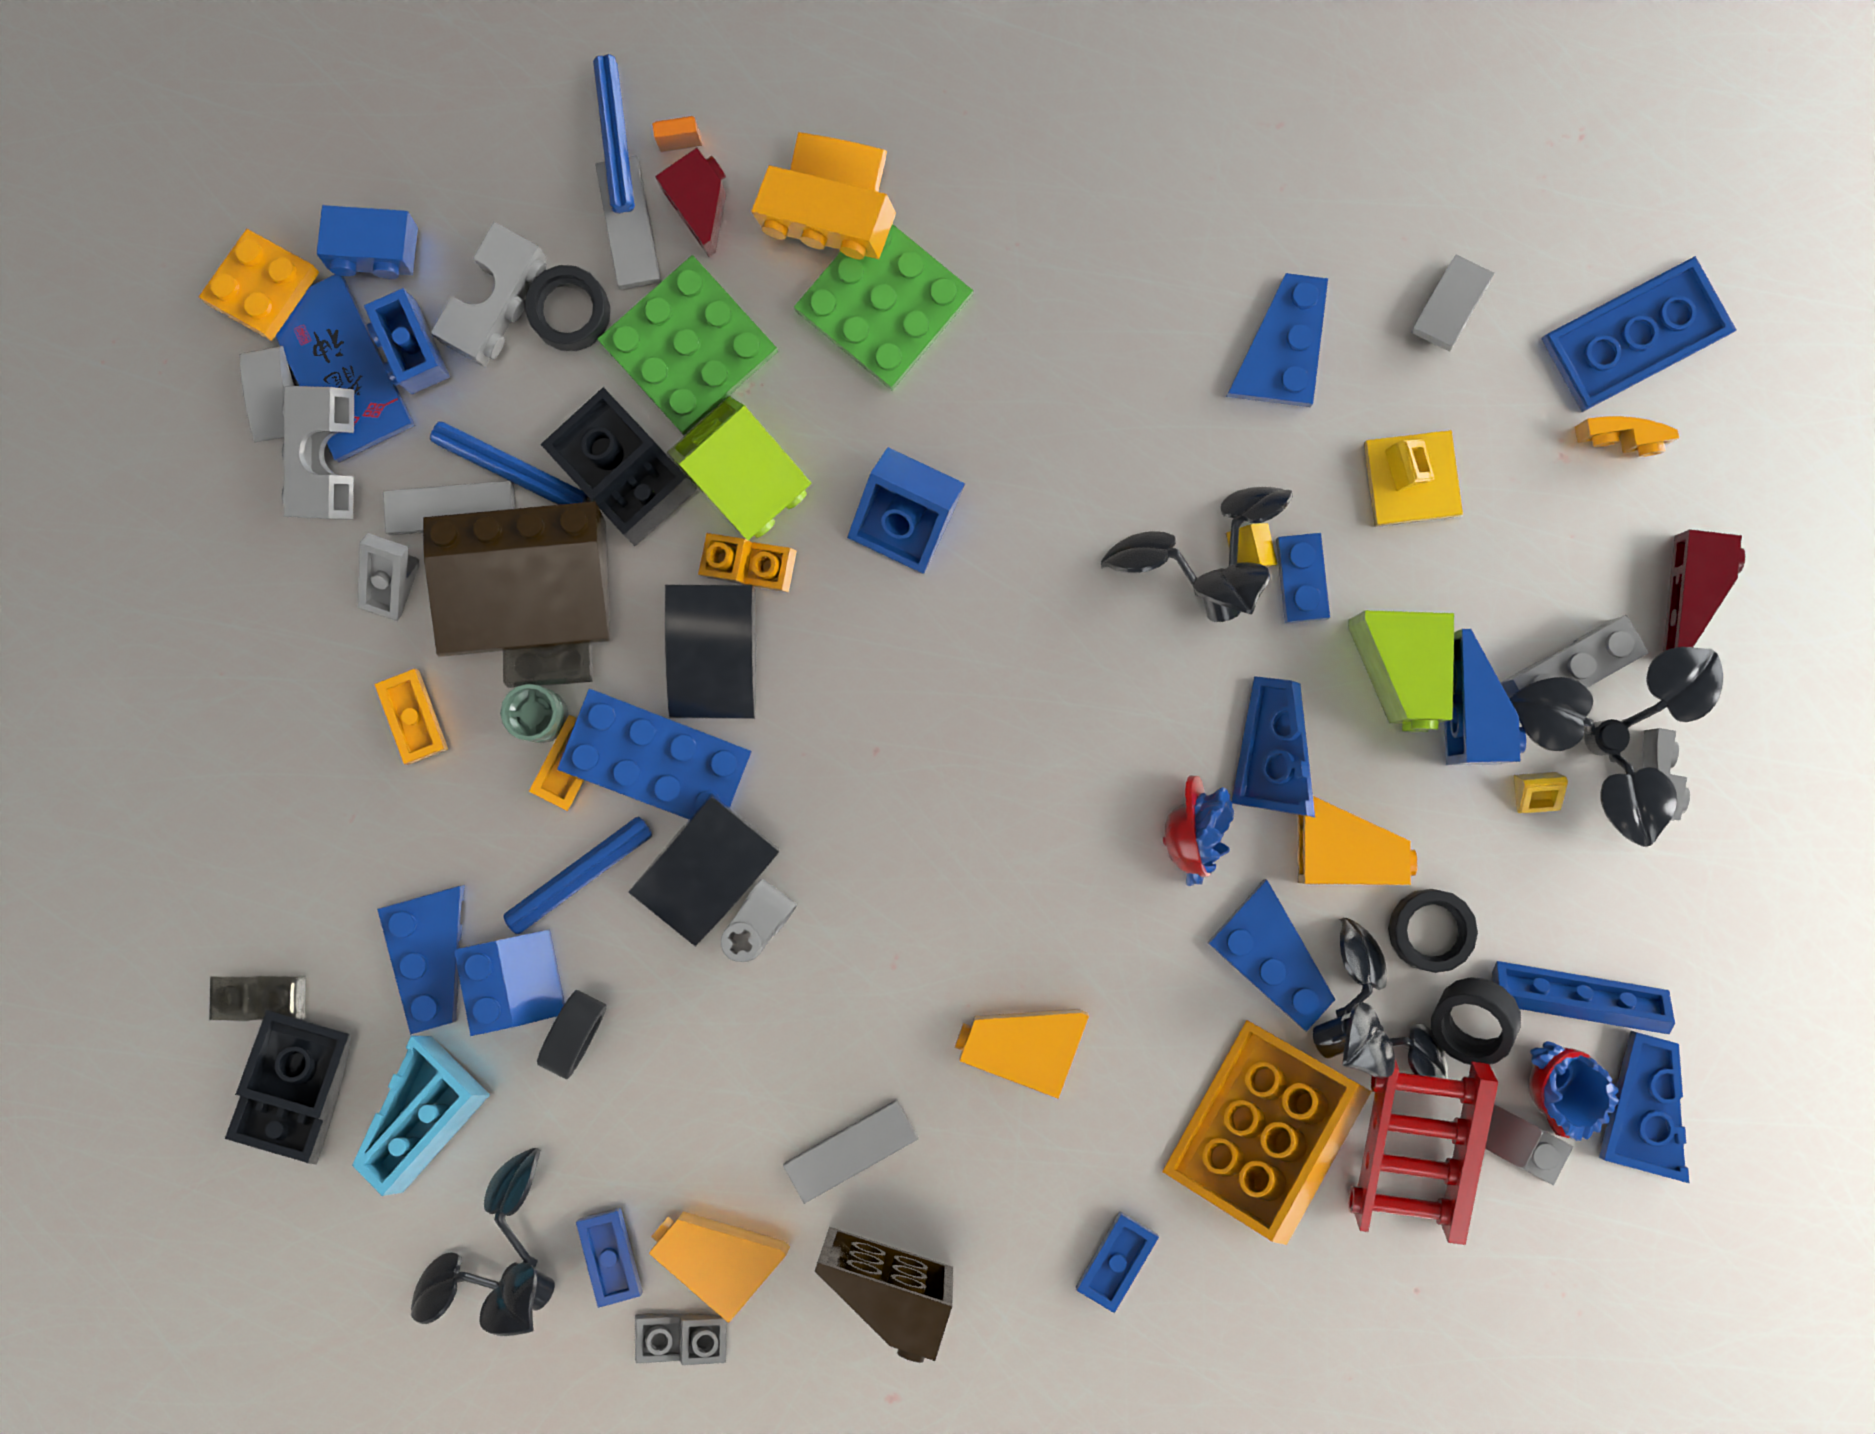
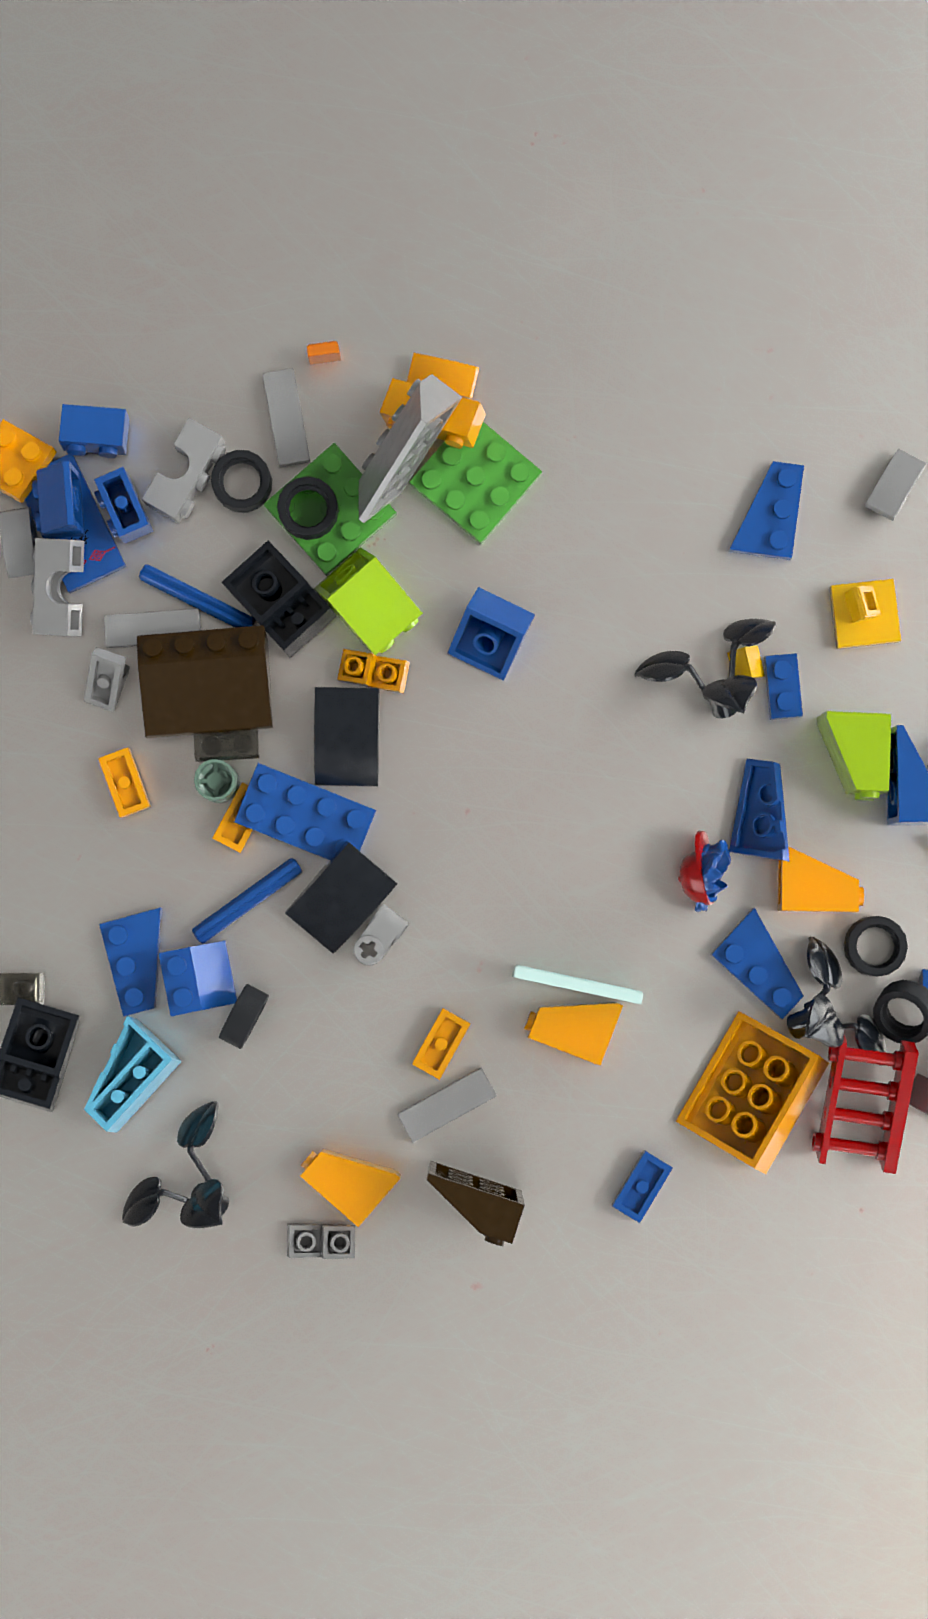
camera: 10 degrees left, 0 degrees up
blue plate [576,1208,643,1308] -> none
blue axle [593,54,635,214] -> none
dark red slope [655,148,726,257] -> none
none -> blue slope [32,461,85,539]
none -> black tyre [277,476,339,540]
none -> light grey slope [359,374,462,523]
none -> light orange plate [412,1008,471,1080]
none -> light aqua tile [512,964,643,1004]

